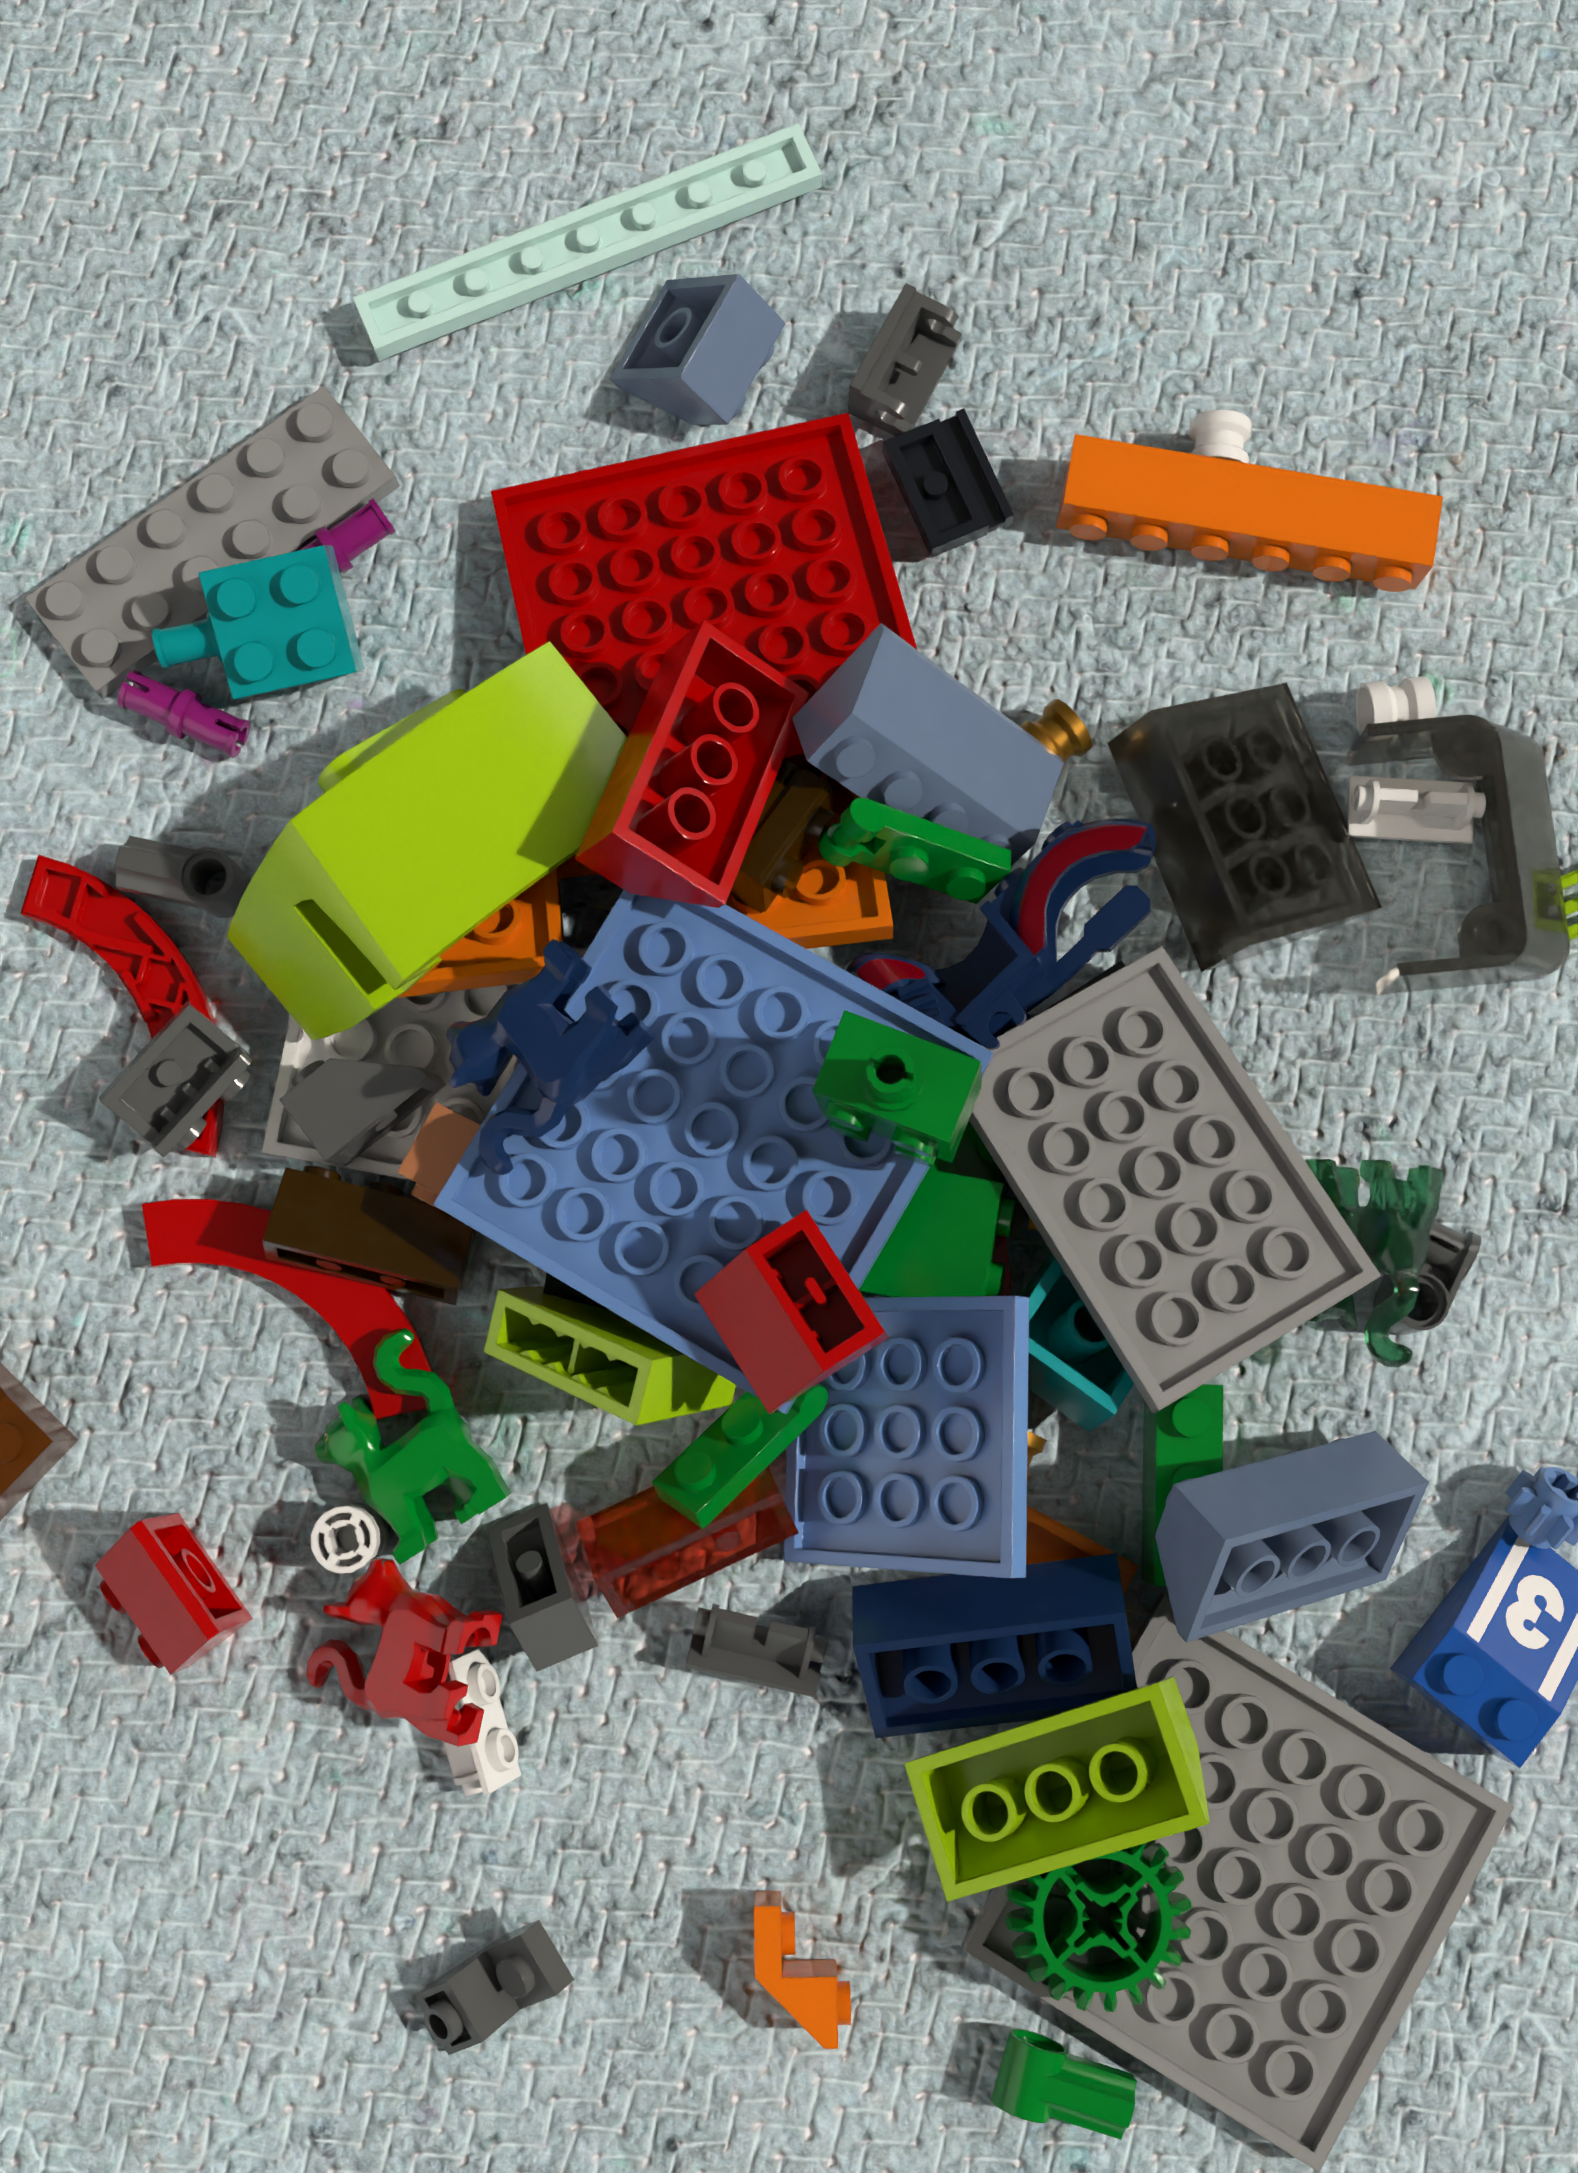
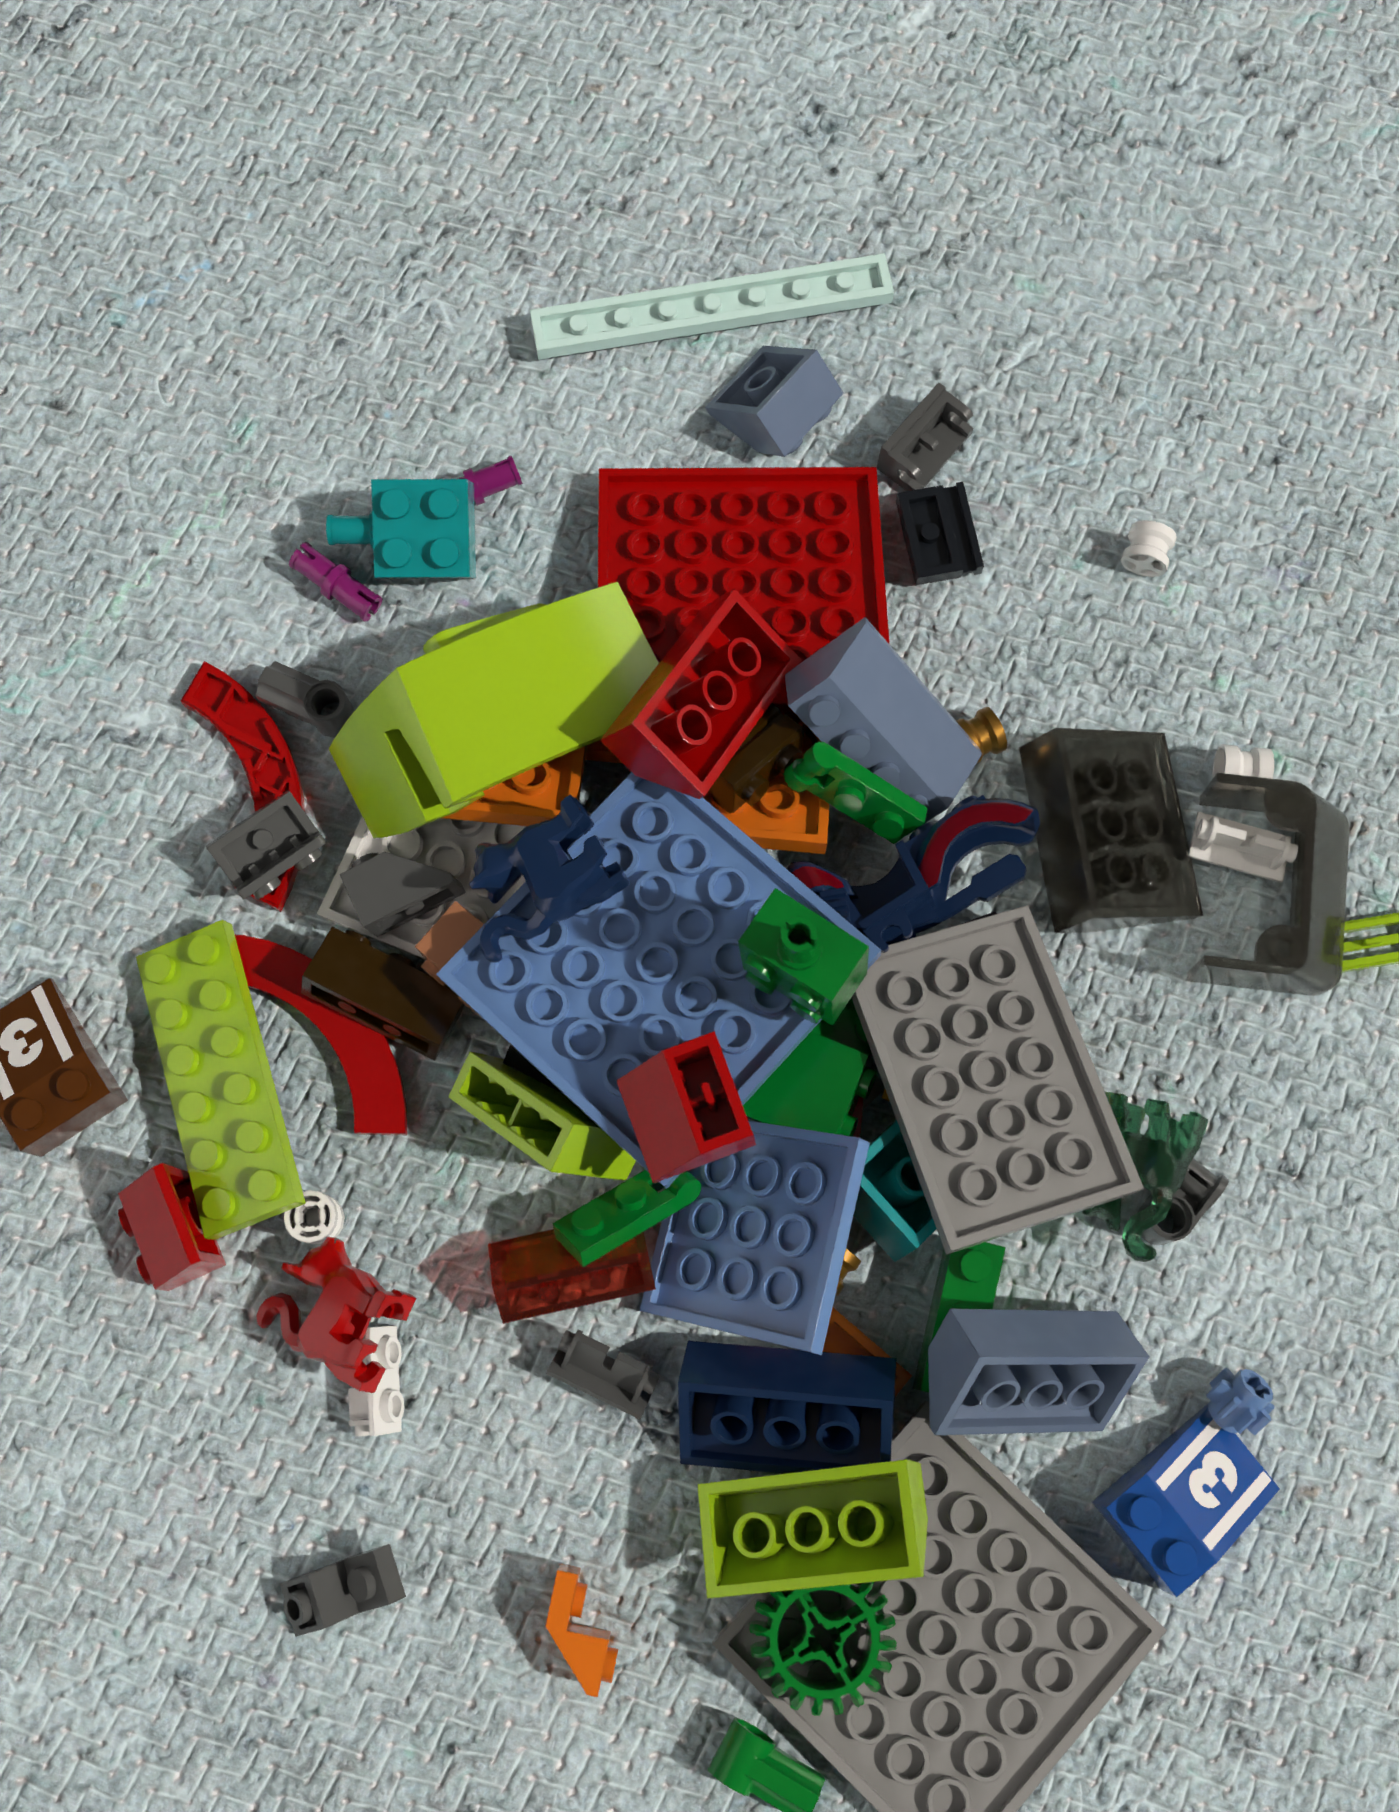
camera: 10 degrees right, 5 degrees down
light grey plate [25,385,400,699] -> none
green animal [315,1328,511,1565] -> none
dark grey slope [487,1503,598,1672] -> none
orange brick [1056,434,1443,592] -> none
none -> lime plate [136,920,306,1240]

